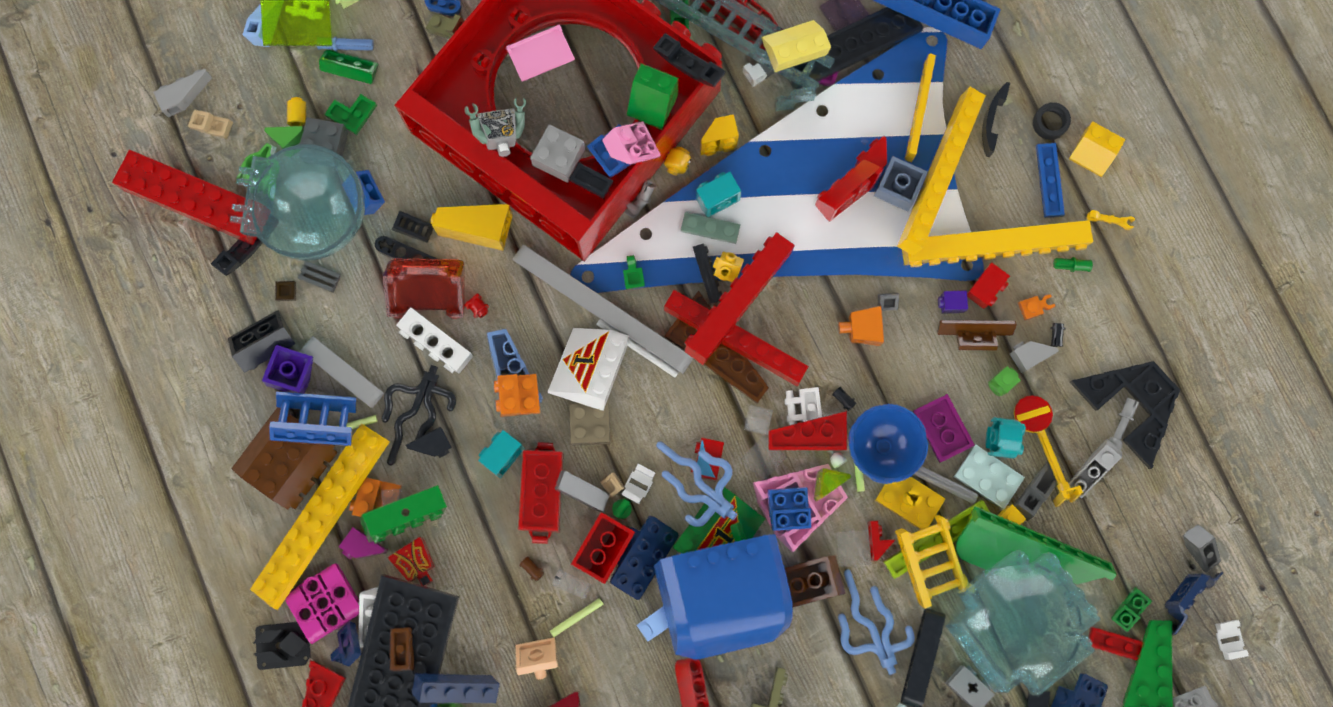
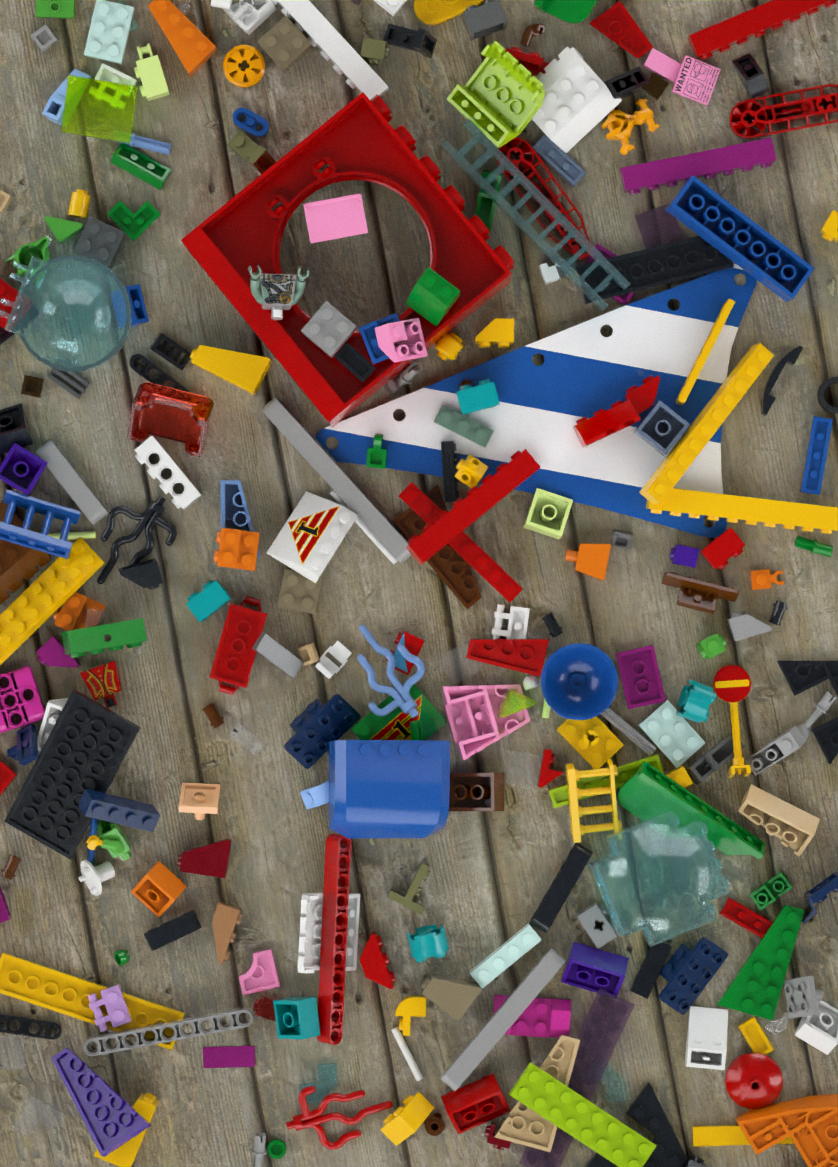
camera: 15 degrees right, 10 degrees up
reddish brown slope [390,628,414,671] -> none
red brick [464,293,489,318] -> none
yellowish green bar [550,598,604,637] -> none
red slope [571,512,635,584] -> none
green plate [612,499,632,519] -> none
black slope [653,33,726,87] -> none
clear piece [743,405,773,435] -> none
light yellow slope [761,20,831,72] -> none
blue slope [767,487,812,531] -> none
clear light blue tile [775,87,816,111] -> none
medium blue plant [838,569,915,675] -> none
none -> yellowish green slope [523,488,573,539]
none -> tan wedge [738,784,820,856]

